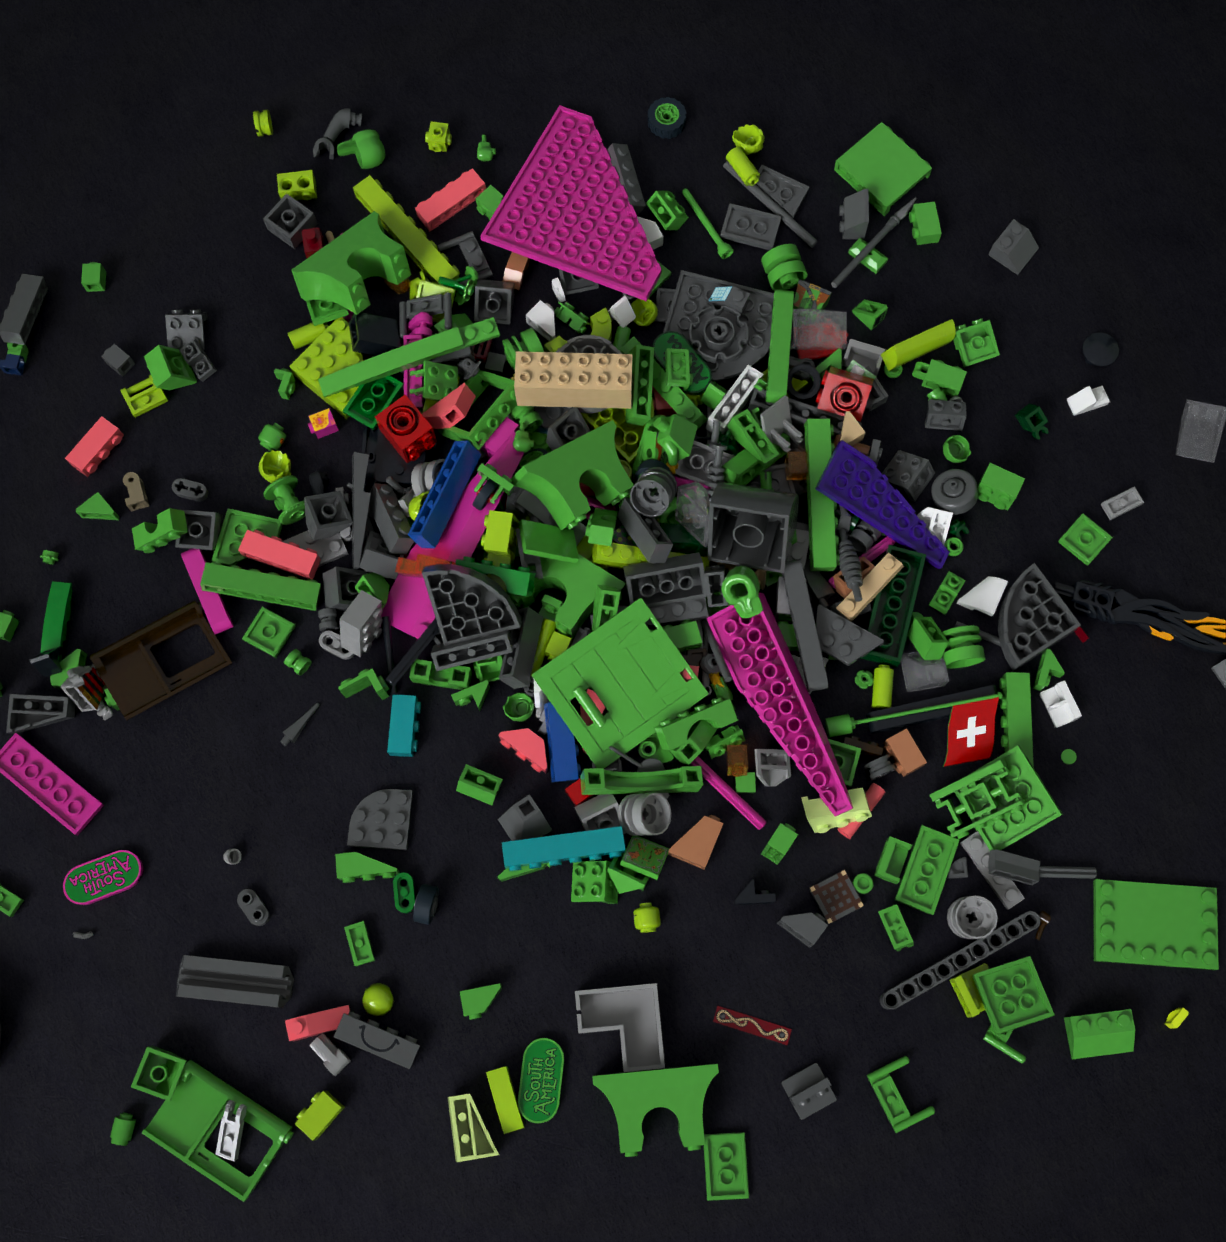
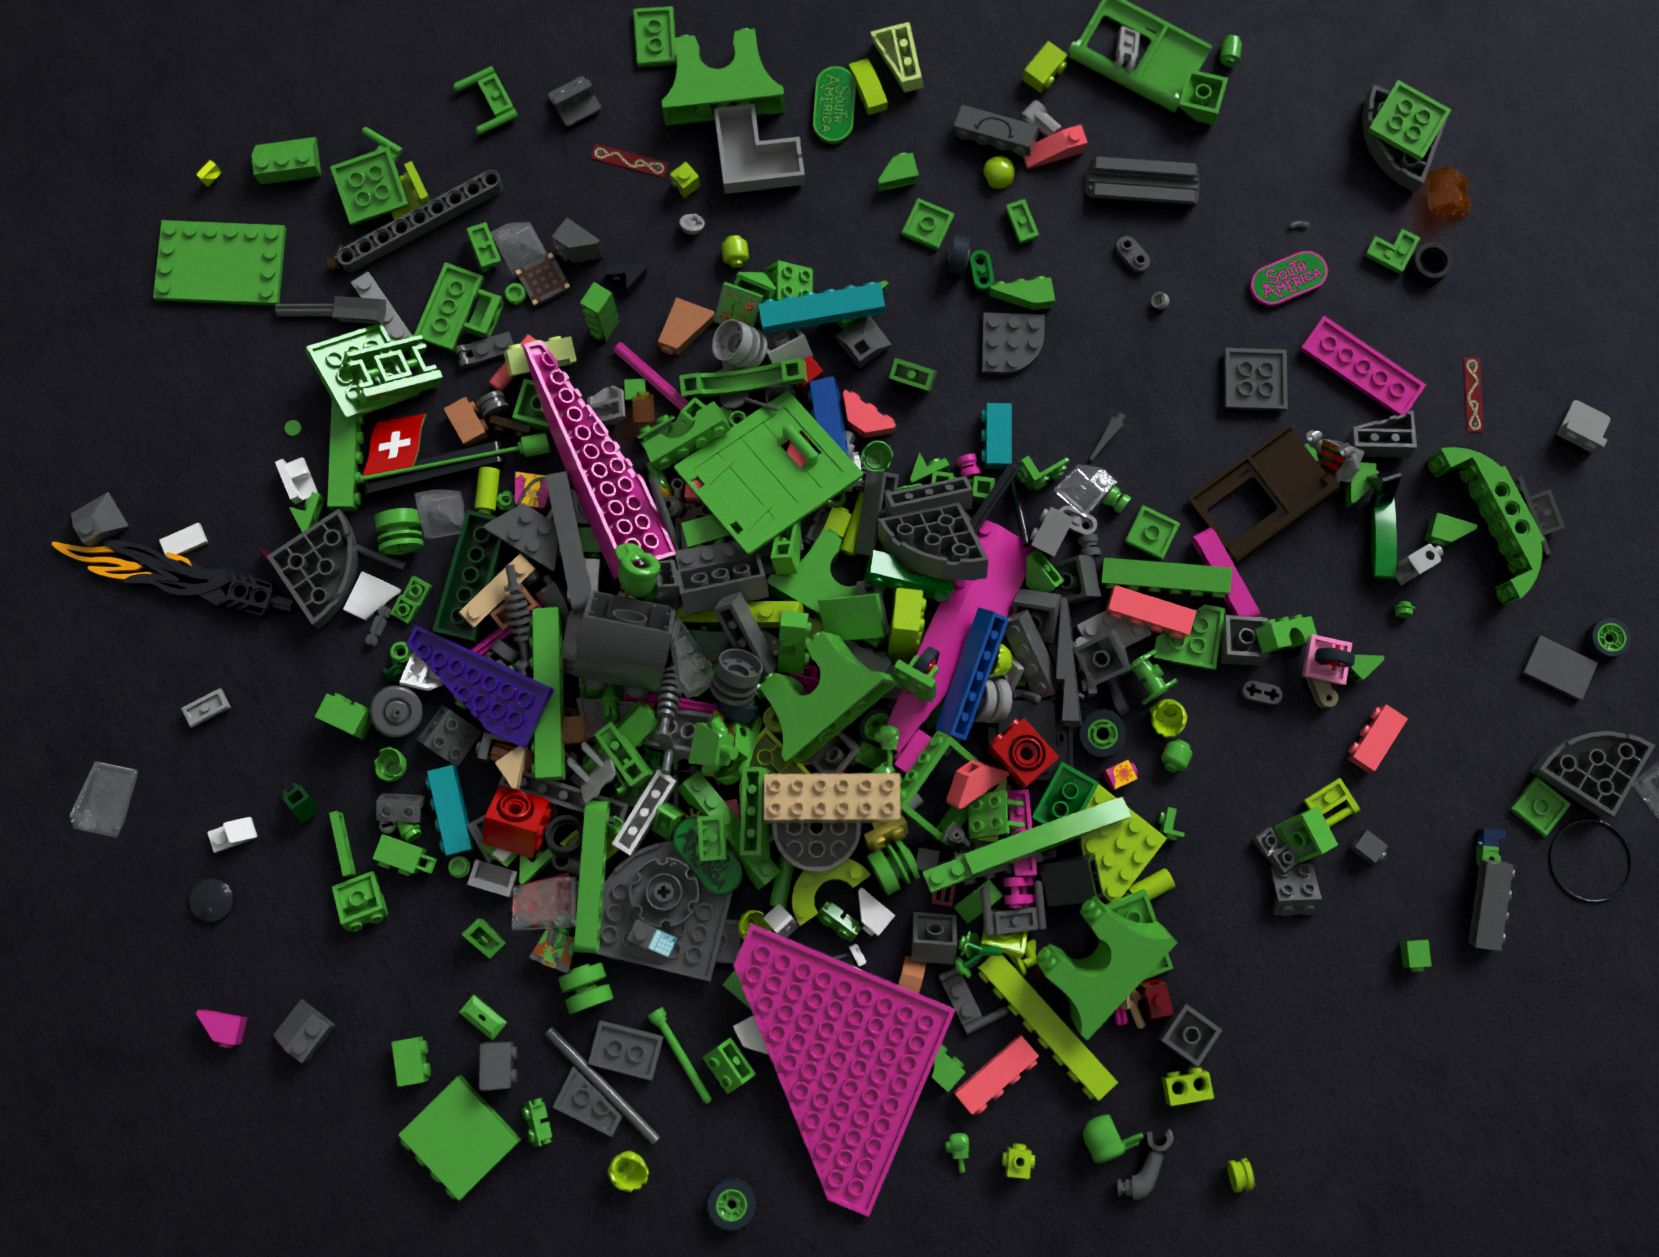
camera: 170 degrees right, 5 degrees up
clear orange slope [395,554,456,578] -> none
bright green bracket [539,594,563,622] -> none
dark grey brick [607,143,646,216] -> none
lime brick [726,147,760,186] -> none
dark grey piece [831,197,917,288] -> none
lime brick [881,319,956,371] -> none
bright green brick [907,612,949,660] -> none
dark grey tile [947,857,968,879] -> none
light grey wheel [947,895,998,939] -> none
bright green plate [1058,514,1113,566] -> none
none -> white tile [159,523,208,559]
none -> dark pink slope [196,1009,247,1048]
none -> bright green tile [329,811,356,877]
none -> dark grey axle [364,606,392,646]
none -> teal brick [425,765,475,856]
none -> dark grey plate [454,331,514,369]
none -> clear slope [490,222,548,275]
none -> torso [515,472,551,513]
none -> bright green hinge [522,1098,552,1146]
none -> lime brick [670,162,700,198]
none -> light grey hat [679,213,705,235]
none -> bright green tile [901,198,954,251]
none -> dark pink wheel [956,454,981,479]
none -> clear slope [1053,464,1117,518]
none -> black wheel [1079,709,1127,757]
none -> dark grey plate [1224,348,1288,411]
none -> bright pink plate [1302,634,1355,685]
none -> light grey torso [1396,543,1443,585]

